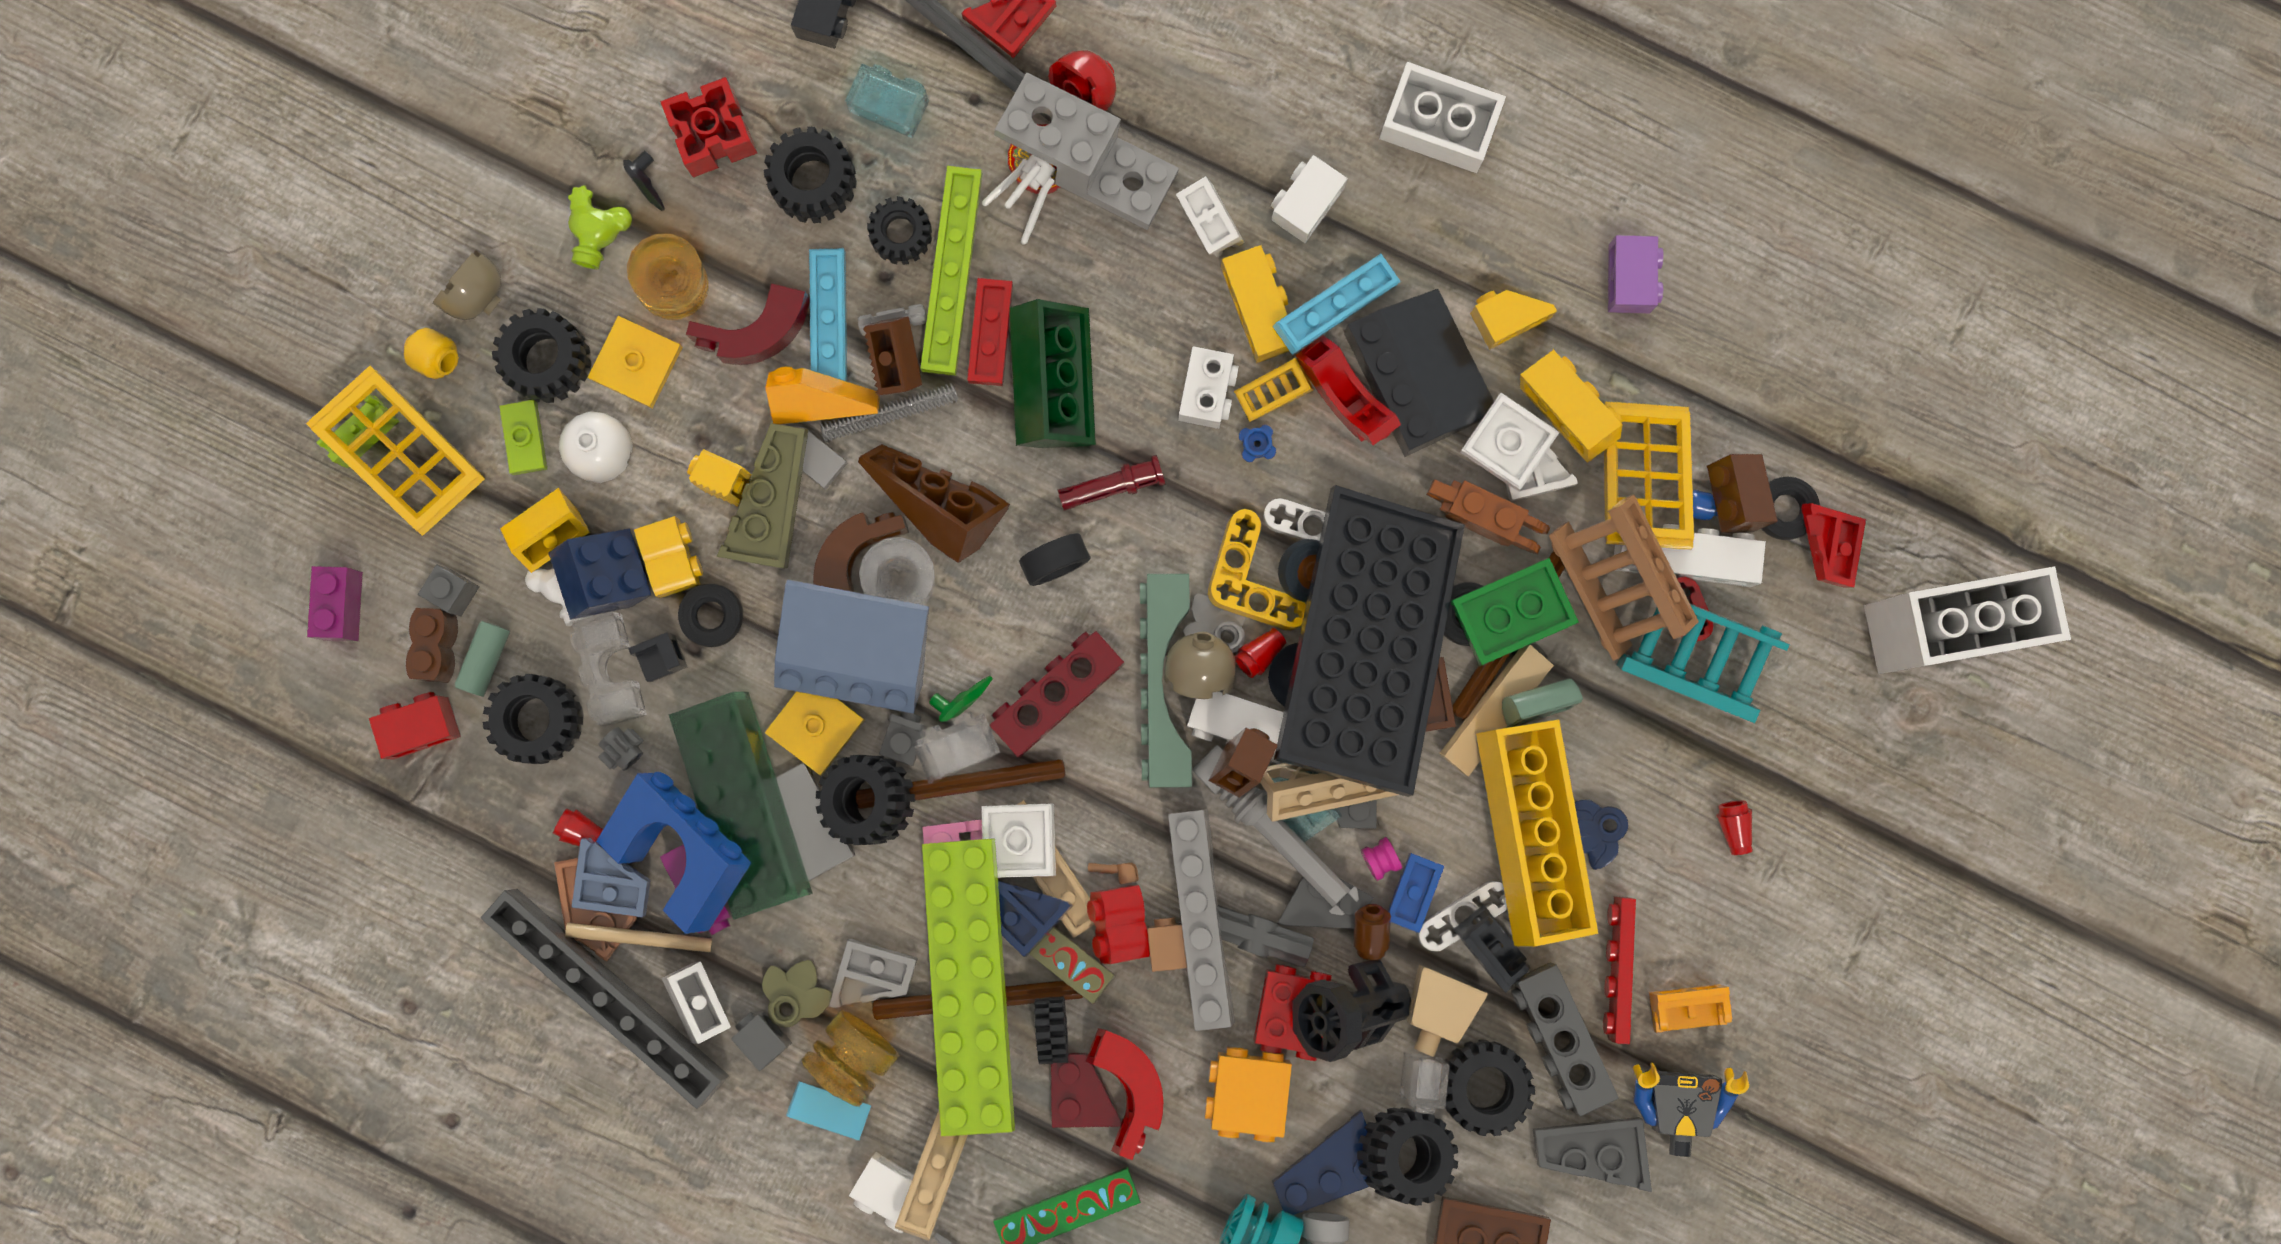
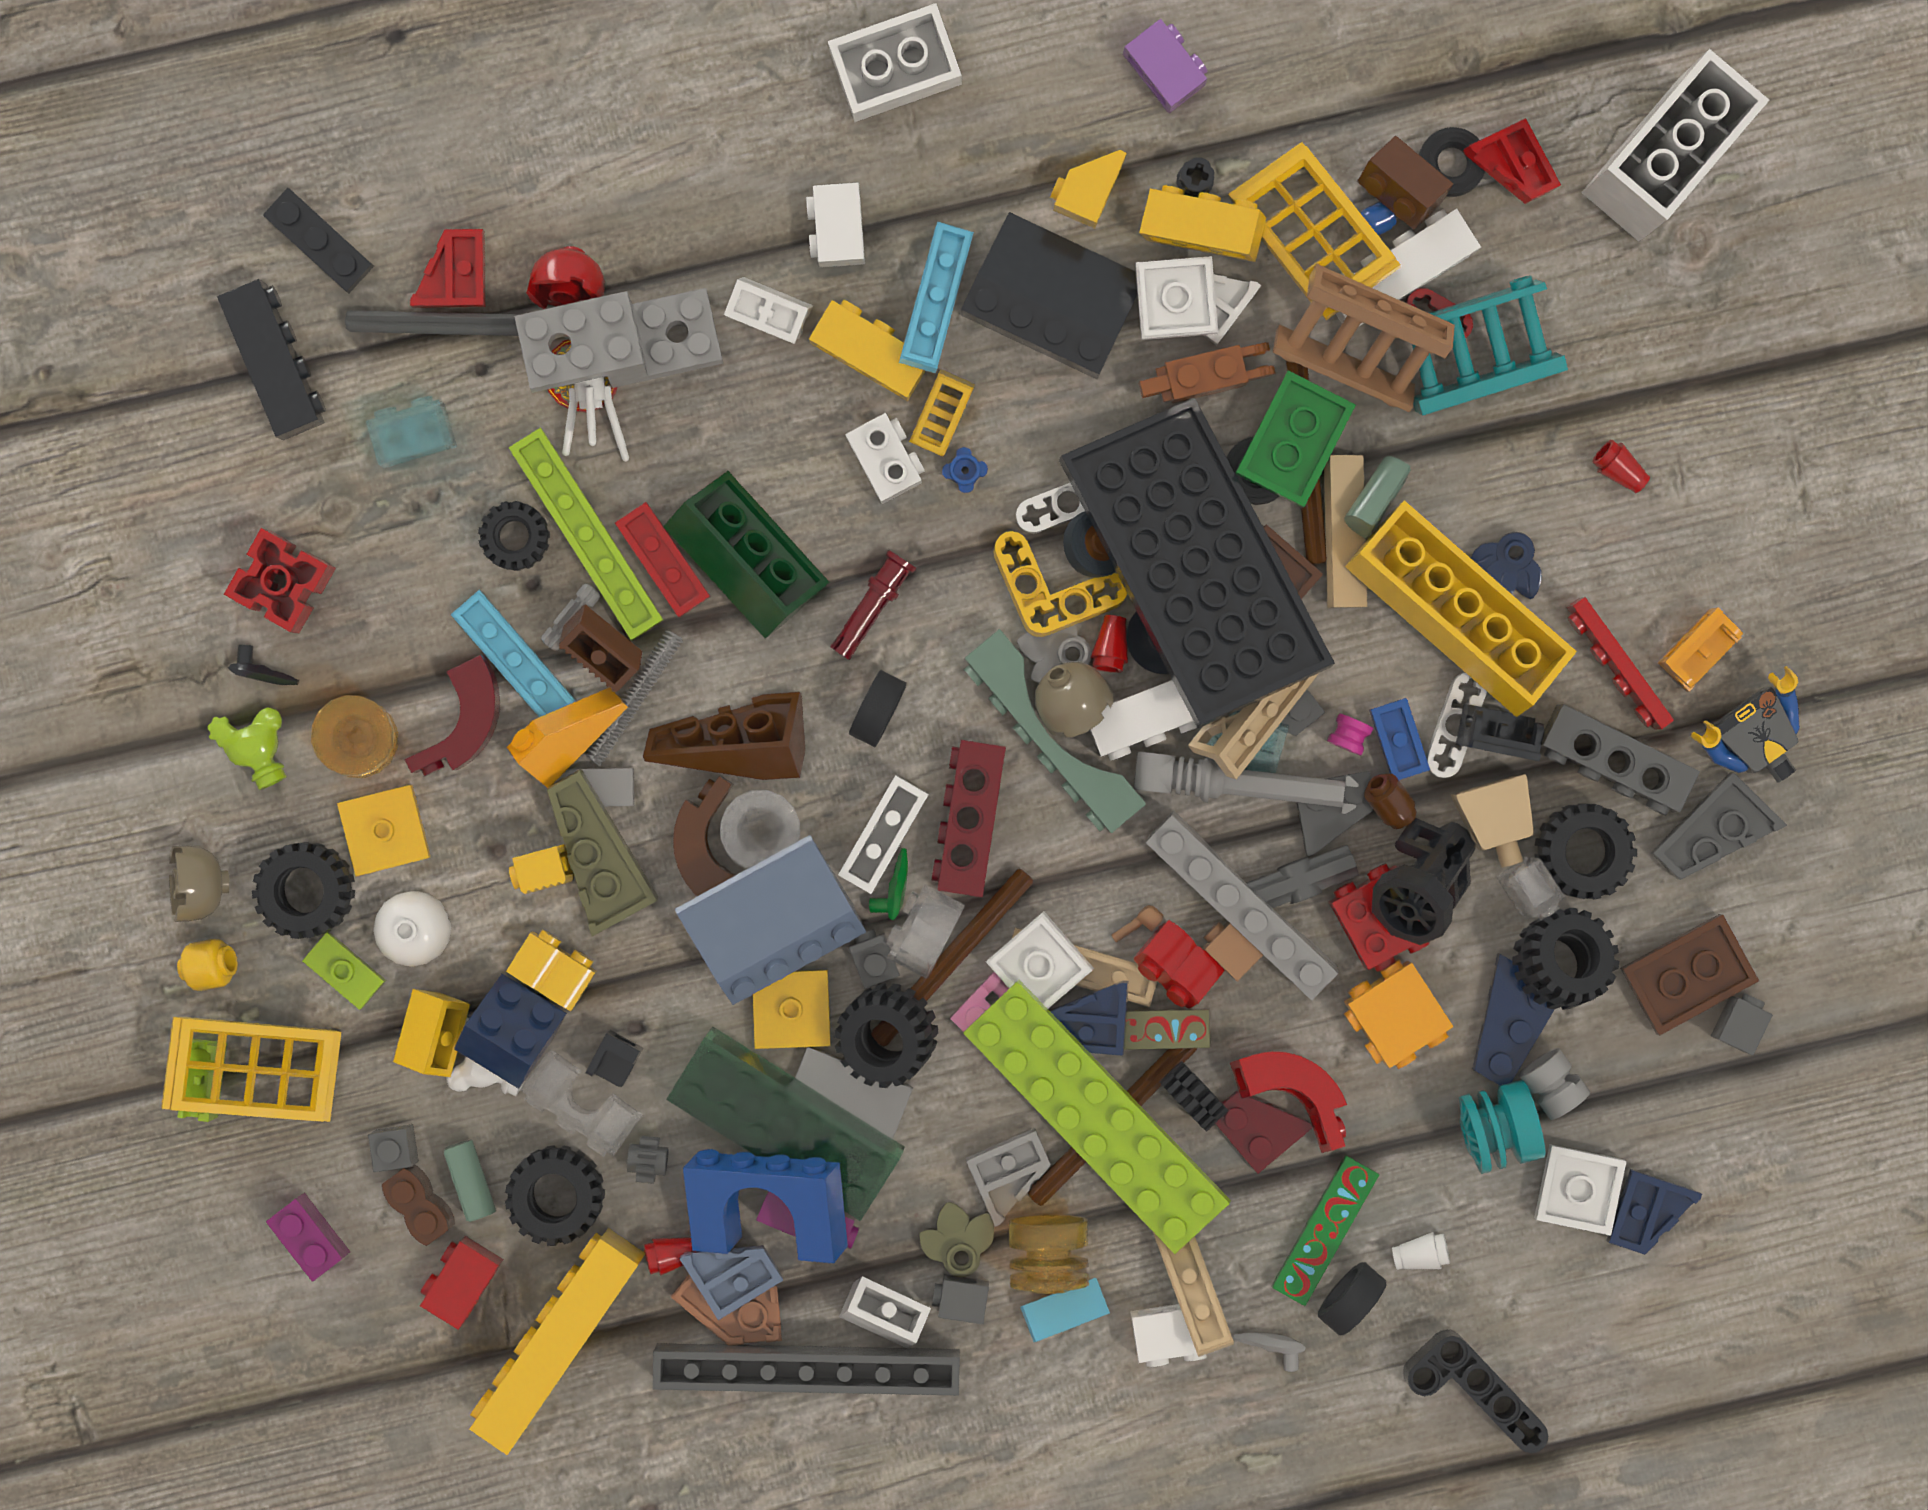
camera: 35 degrees left, 5 degrees up
tan bar [565,923,712,952] -> none
black tyre [678,584,743,647] -> none
black tyre [764,126,857,224] -> none
reddish brown brick [1208,727,1278,798] -> none
red arch [1295,335,1401,446] -> none
none -> yellow brick [469,1228,645,1455]
none -> white brick [838,775,929,894]
none -> black bush [1176,157,1215,198]

